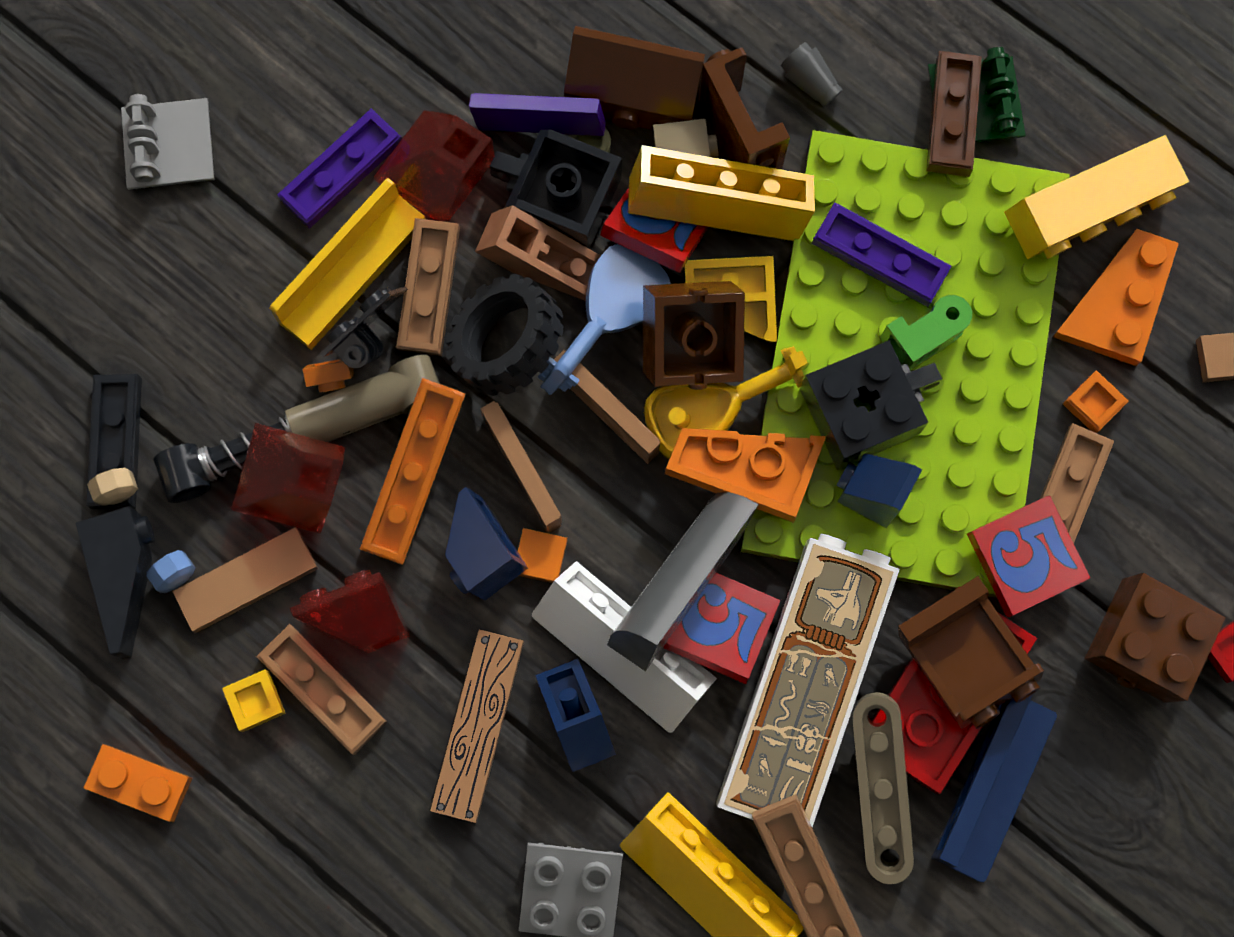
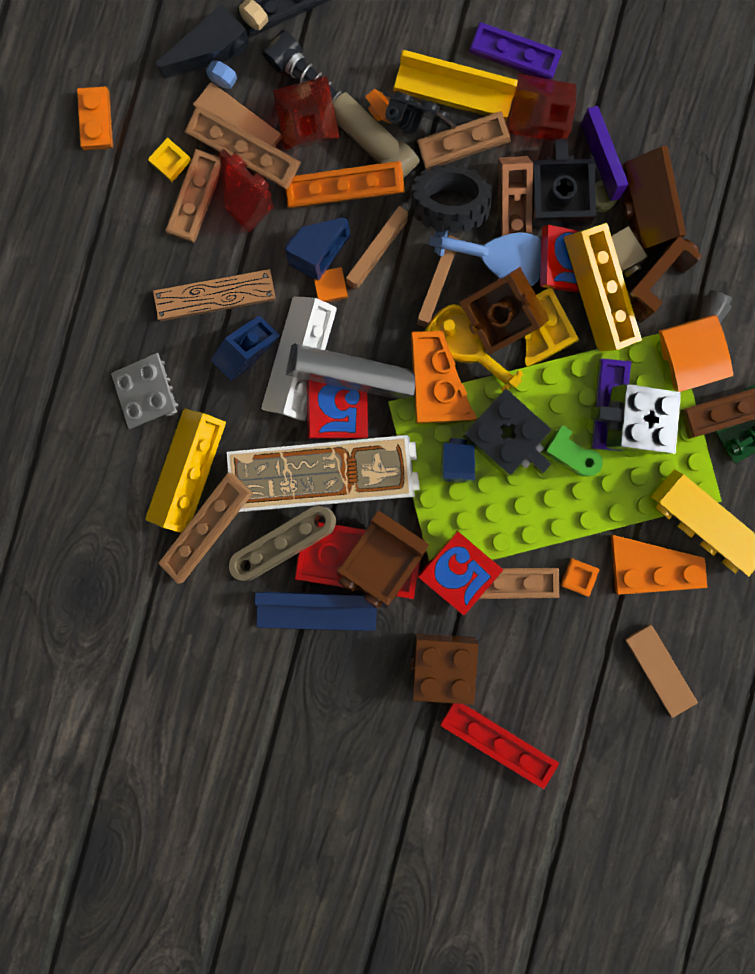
camera: 65 degrees right, 10 degrees up
none -> medium nougat tile [185,105,301,189]
none -> hinge [591,384,681,455]
none -> orange slope [659,315,733,392]

